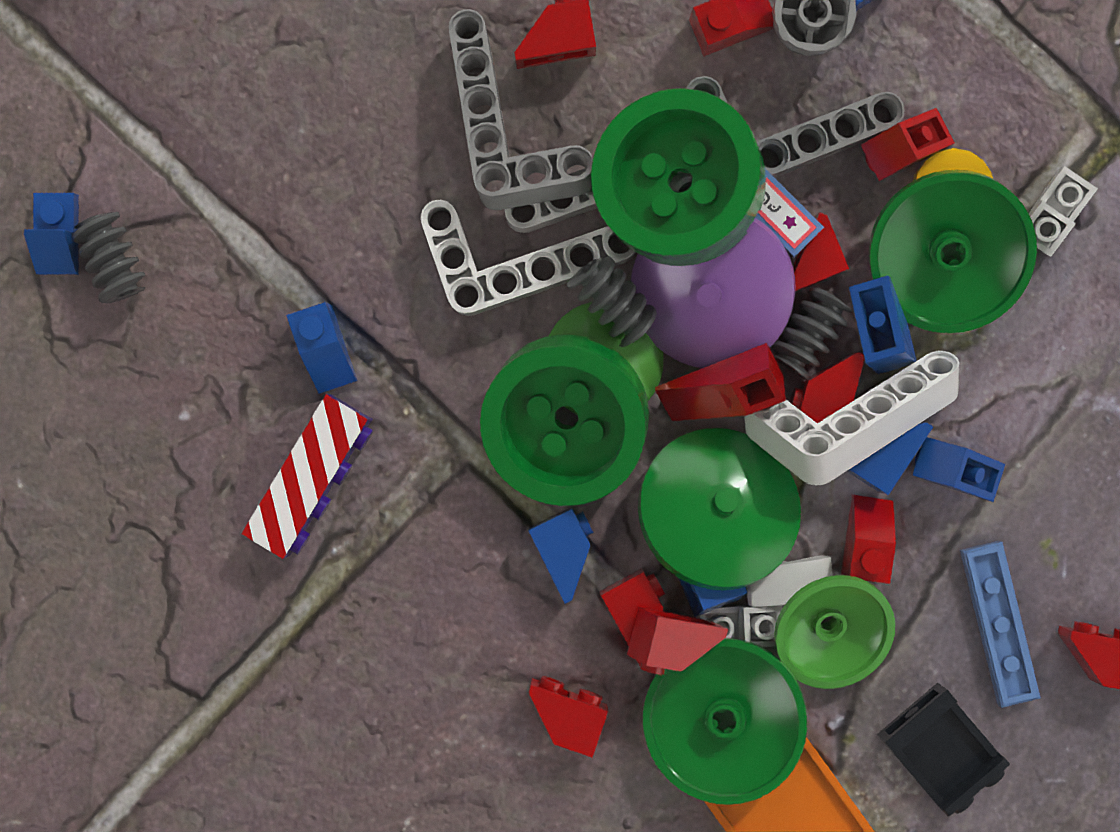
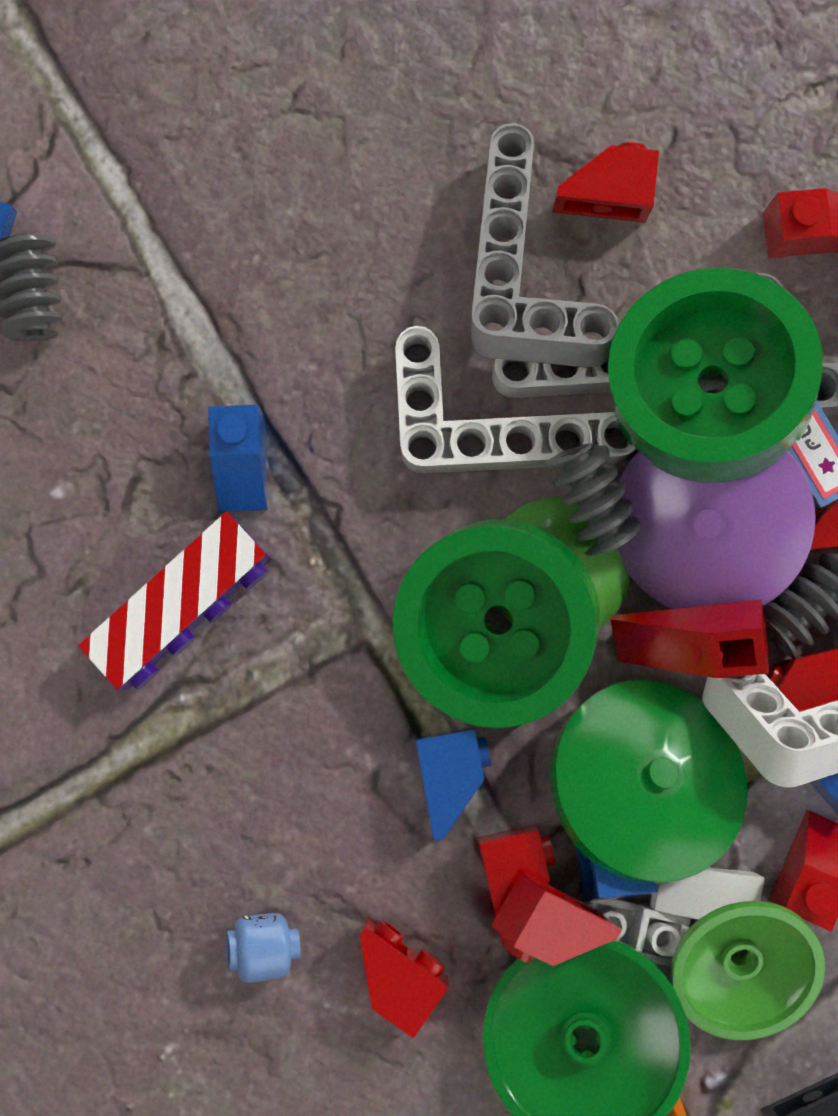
camera: 20 degrees right, 5 degrees down
none -> medium blue head [225,913,300,983]

